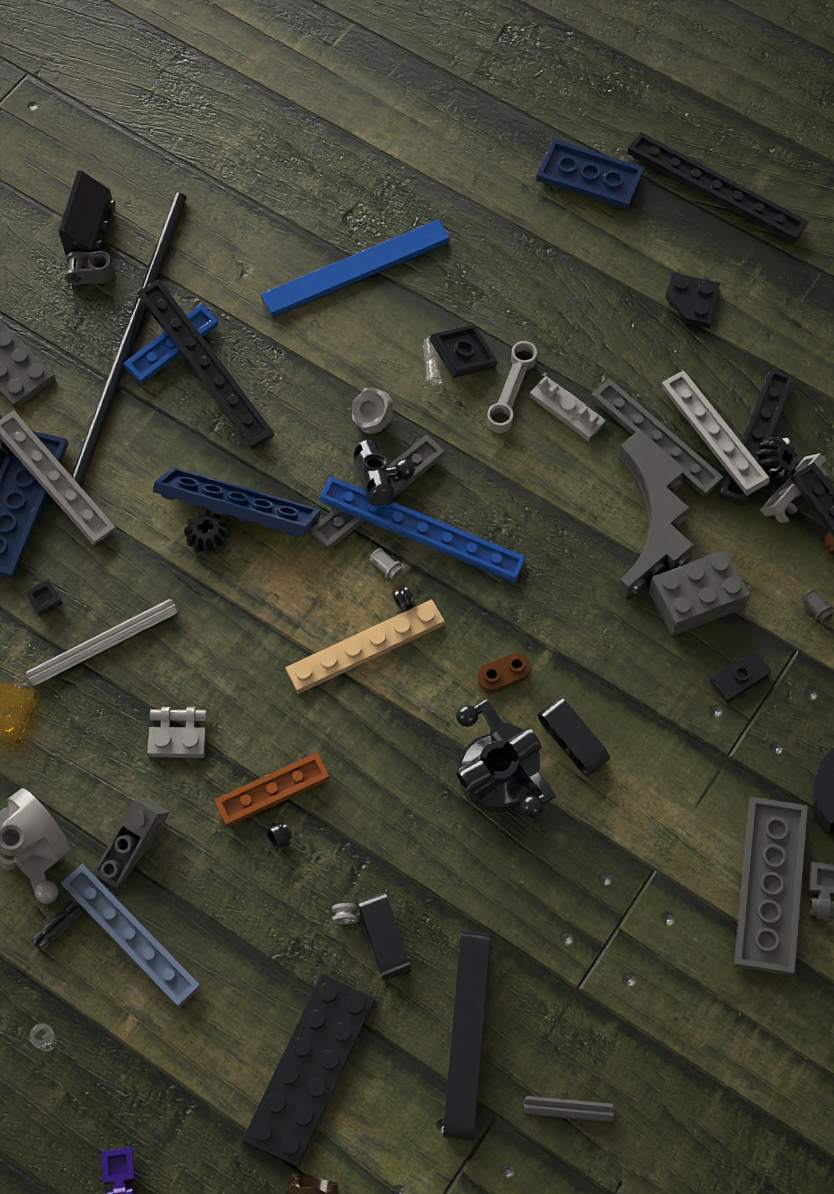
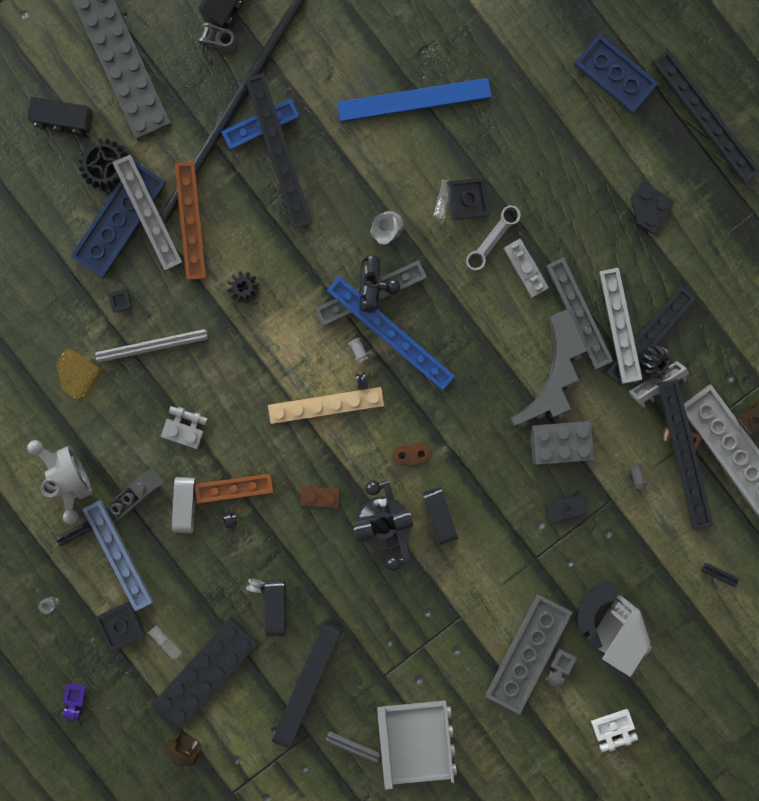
camera: 15 degrees right, 25 degrees up
dark blue plate [153,467,321,537] -> none
none -> black plate [94,601,146,652]
none -> clear axle [148,625,181,660]
none -> light grey beam [172,477,196,533]
none -> dark orange plate [175,162,206,280]
none -> reddish brown plate [300,485,340,508]
none -> light grey panel [378,700,457,789]

